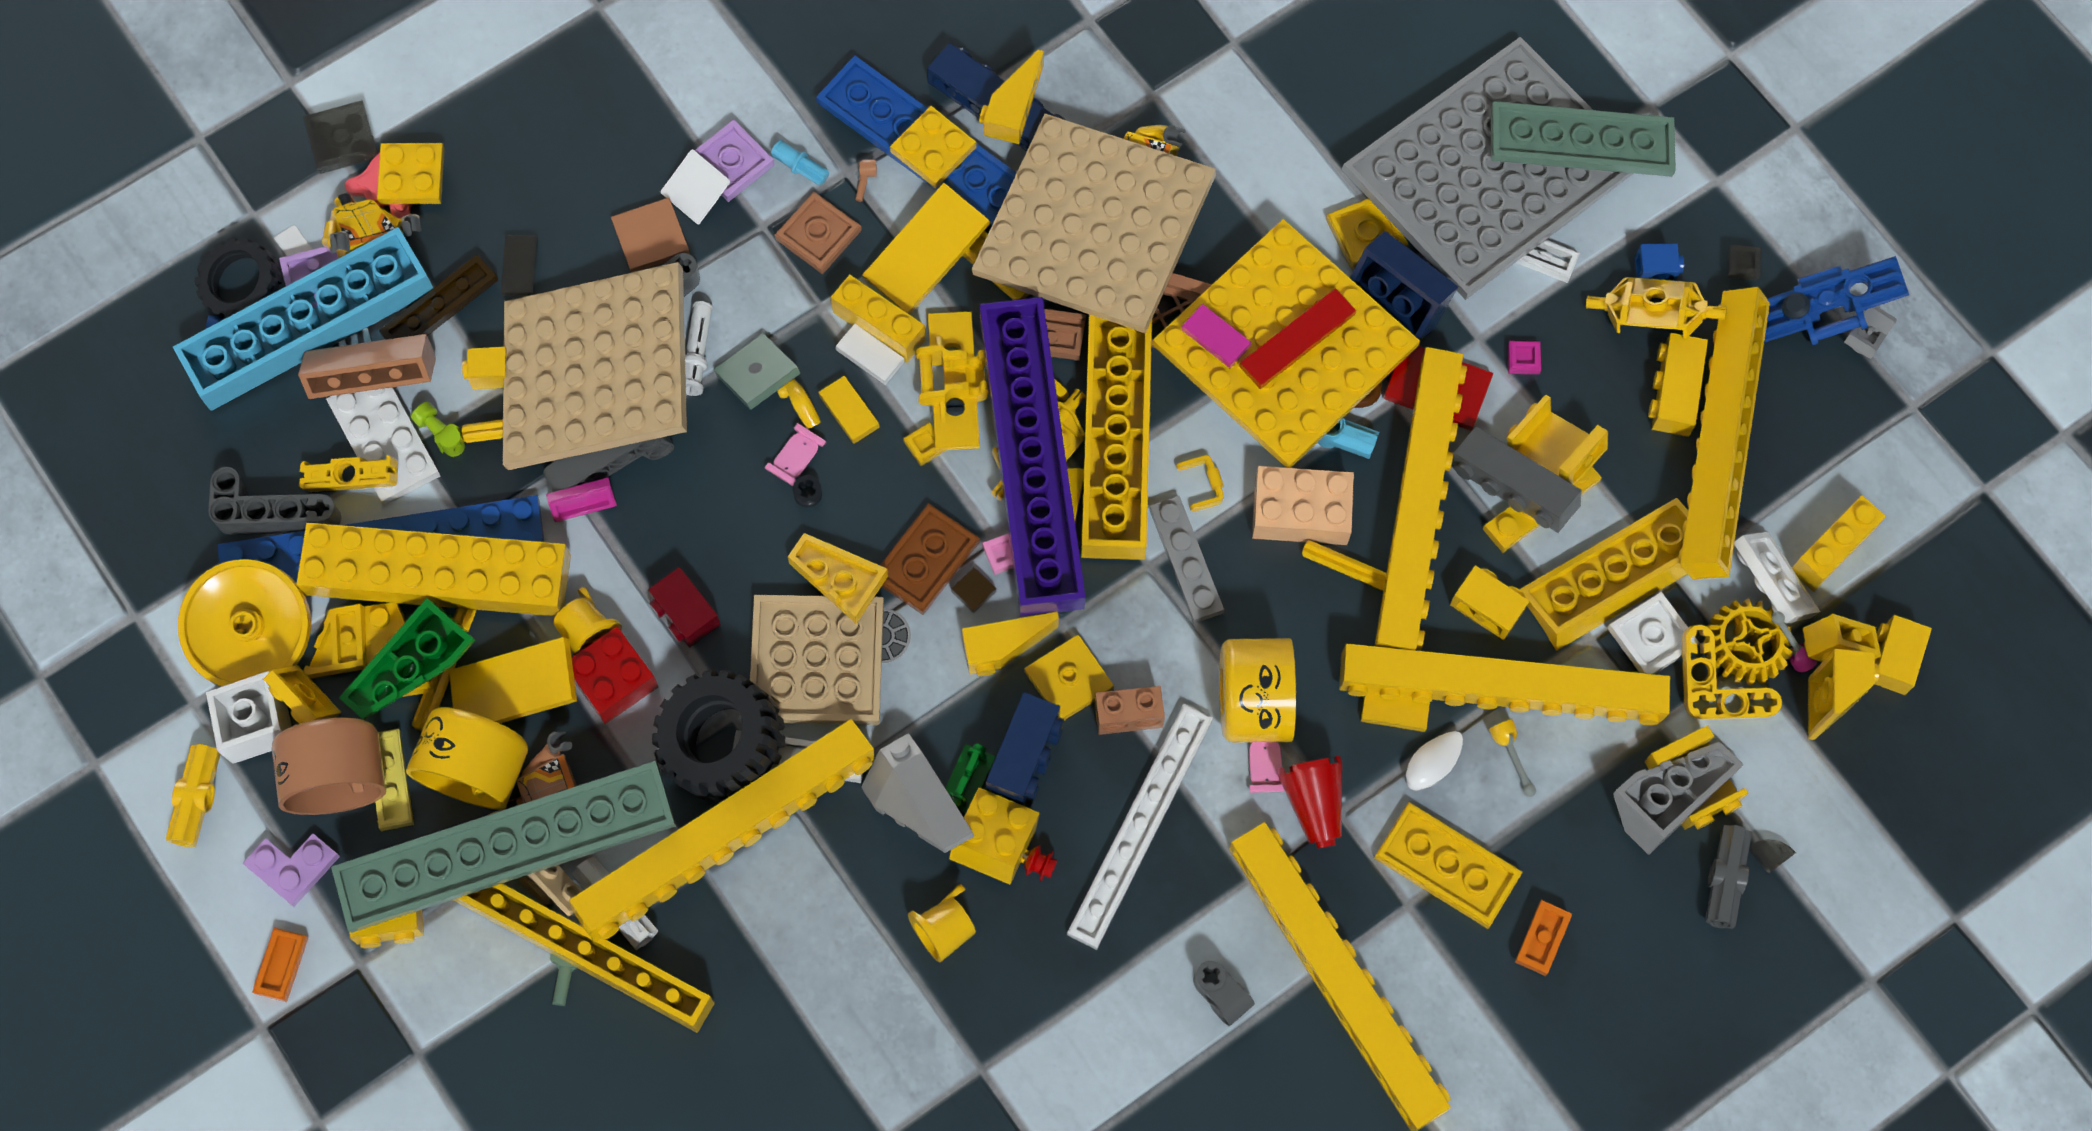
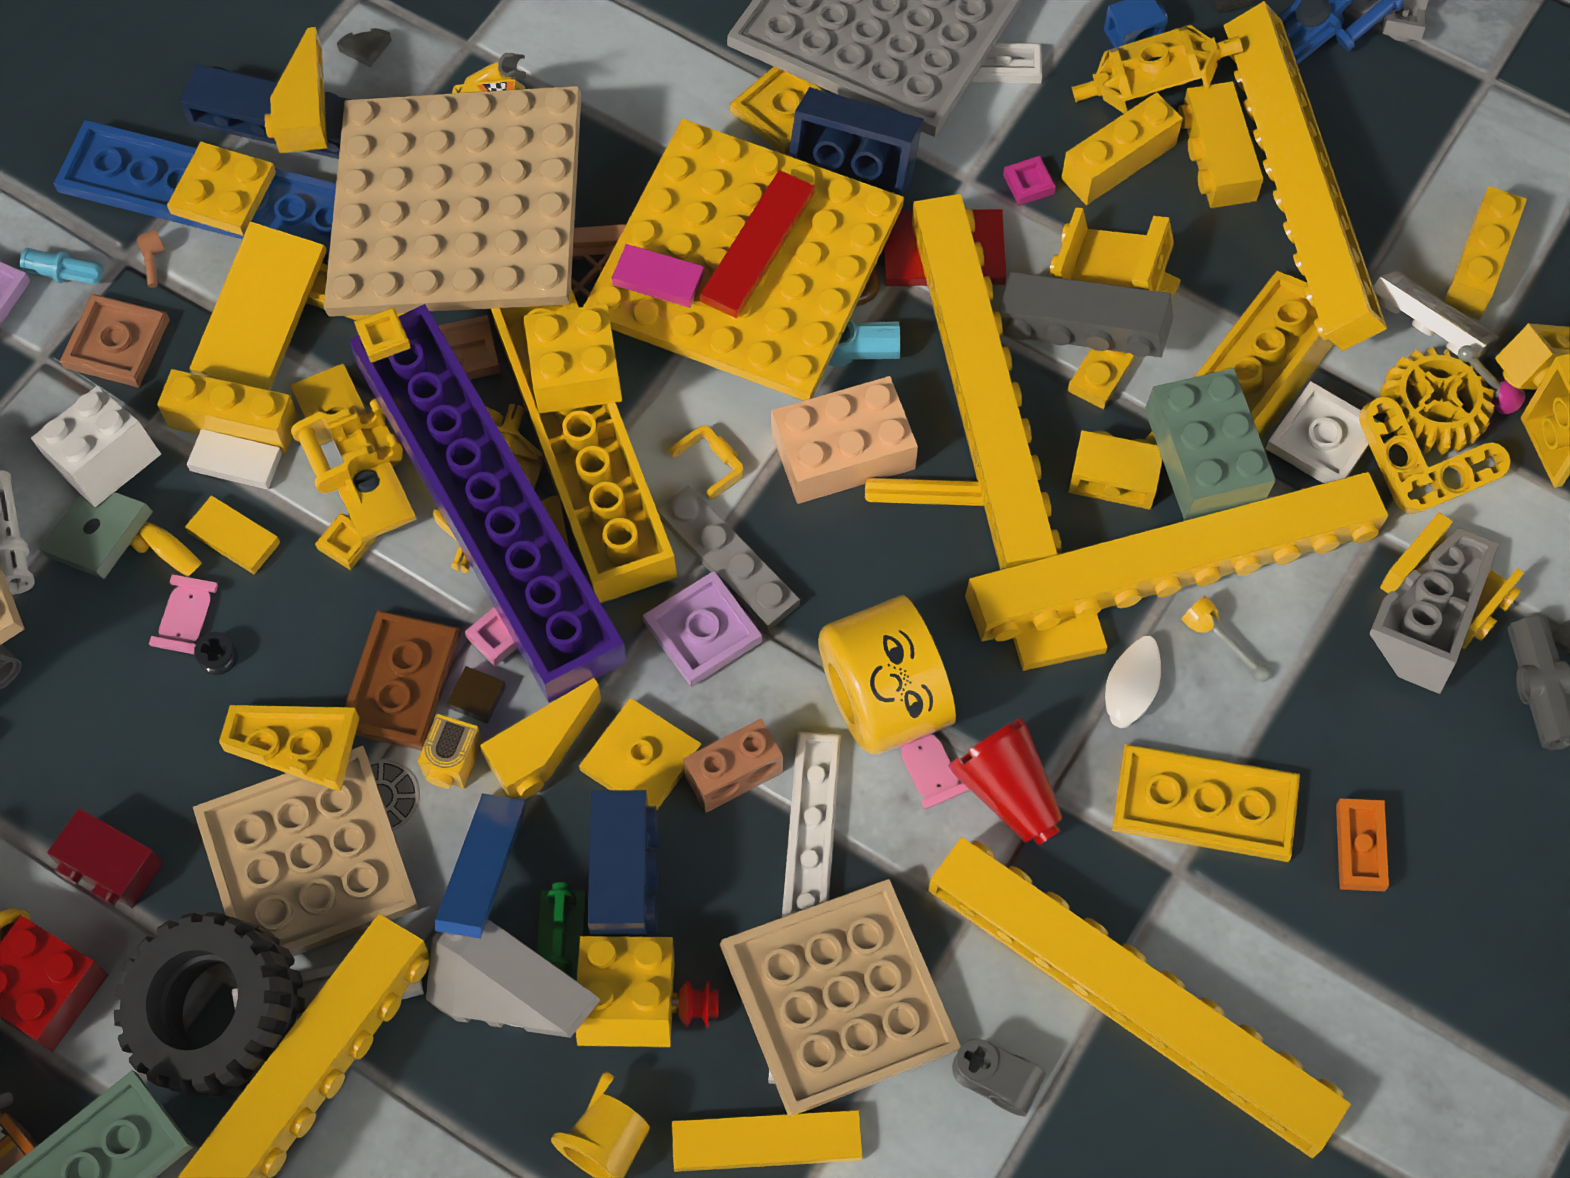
camera: 20 degrees left, 5 degrees down
none -> white brick [31,386,161,507]
none -> clear smoke tile [337,28,392,67]
none -> yellow tile [354,307,411,363]
none -> brick [418,714,483,789]
none -> blue tile [435,793,525,939]
none -> yellow brick [524,304,622,414]
none -> lavender plate [643,571,762,687]
none -> yellow tile [672,1110,862,1172]
none -> tan plate [720,879,961,1117]
none -> yellow brick [1061,92,1183,206]
none -> sand green brick [1145,368,1276,521]

